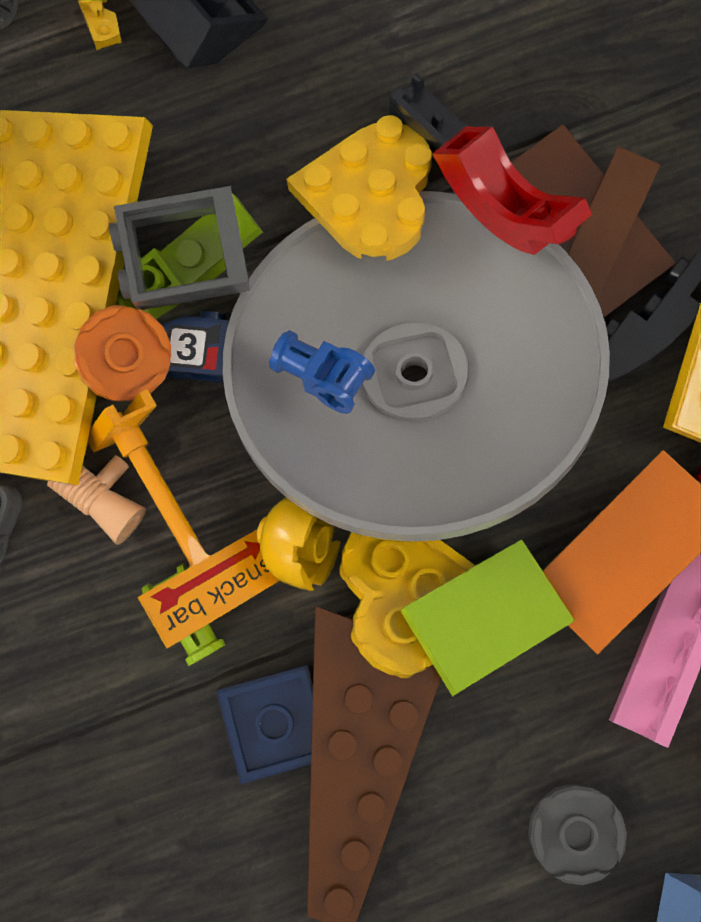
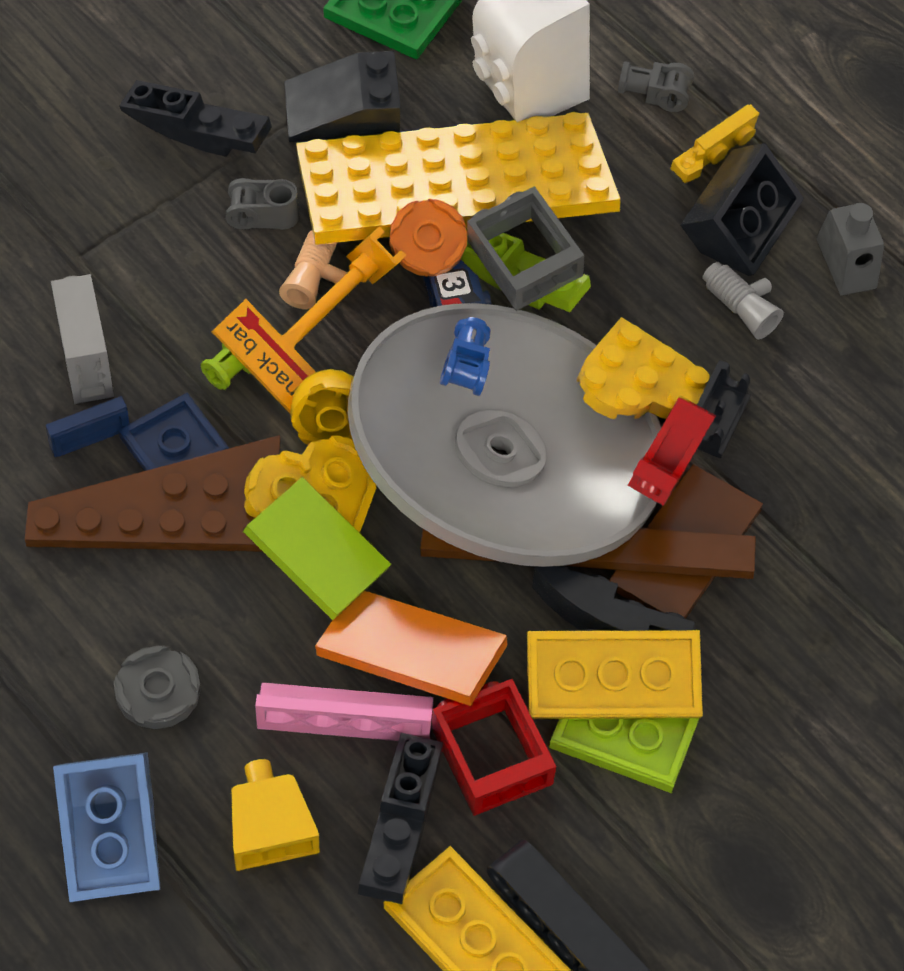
camera: 60 degrees right, 25 degrees down
none -> dark blue tile [45,396,130,457]
none -> light grey window [51,274,114,404]
none -> light grey piece [703,262,784,340]

